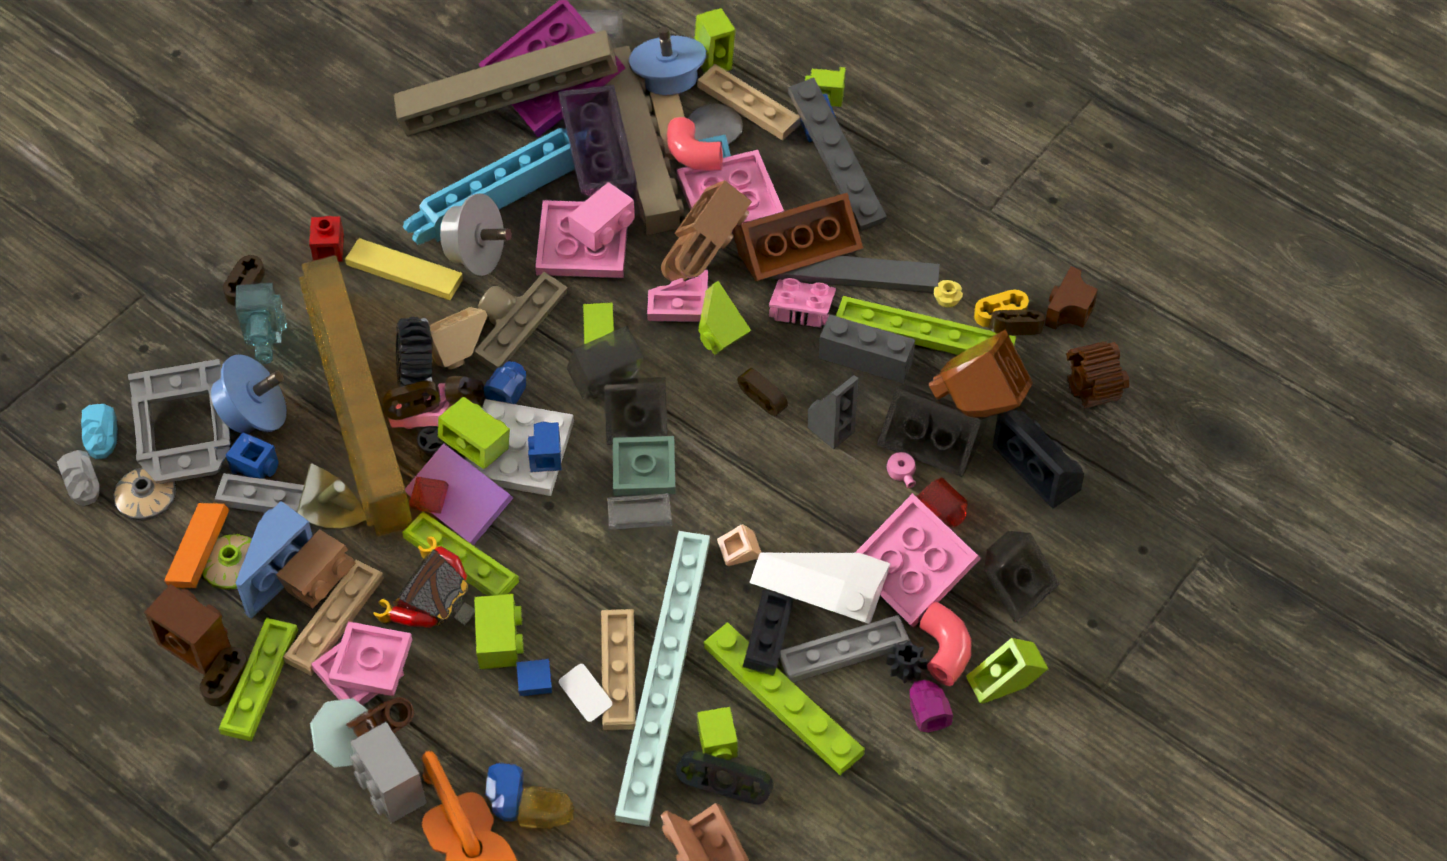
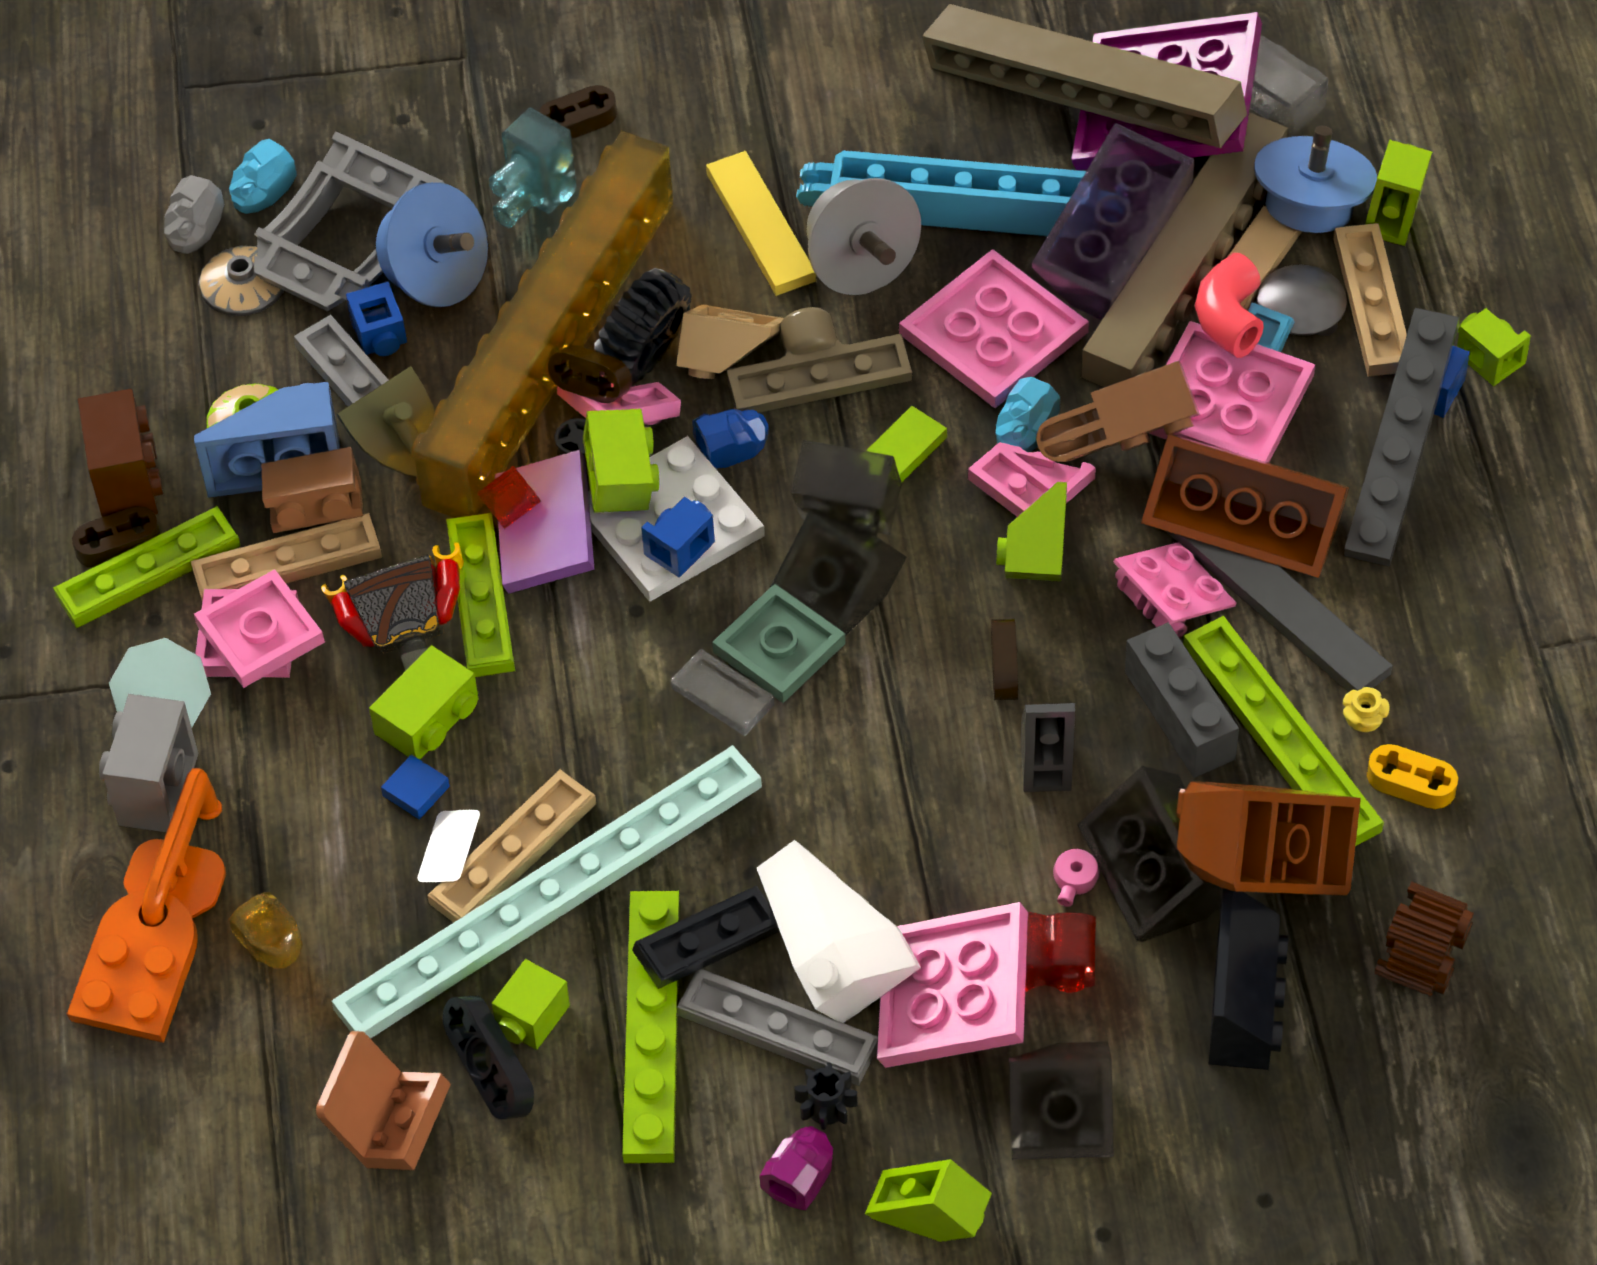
camera: 45 degrees right, 0 degrees up
orange tile [164,503,229,588] -> none
red brick [309,216,344,262] -> none
reddish brown piece [346,697,414,738] -> none
dark brown beam [445,376,485,407] -> none
blue rock [485,763,524,821] -> none
bright pink brick [568,182,635,252] -> none
light nougat slope [717,524,761,566] -> none
coral cylinder [919,601,971,686] -> none
dark brown beam [989,310,1045,335] -> none
reddish brown brick [1045,266,1098,330] -> none
none -> medium azure rock [996,377,1060,452]

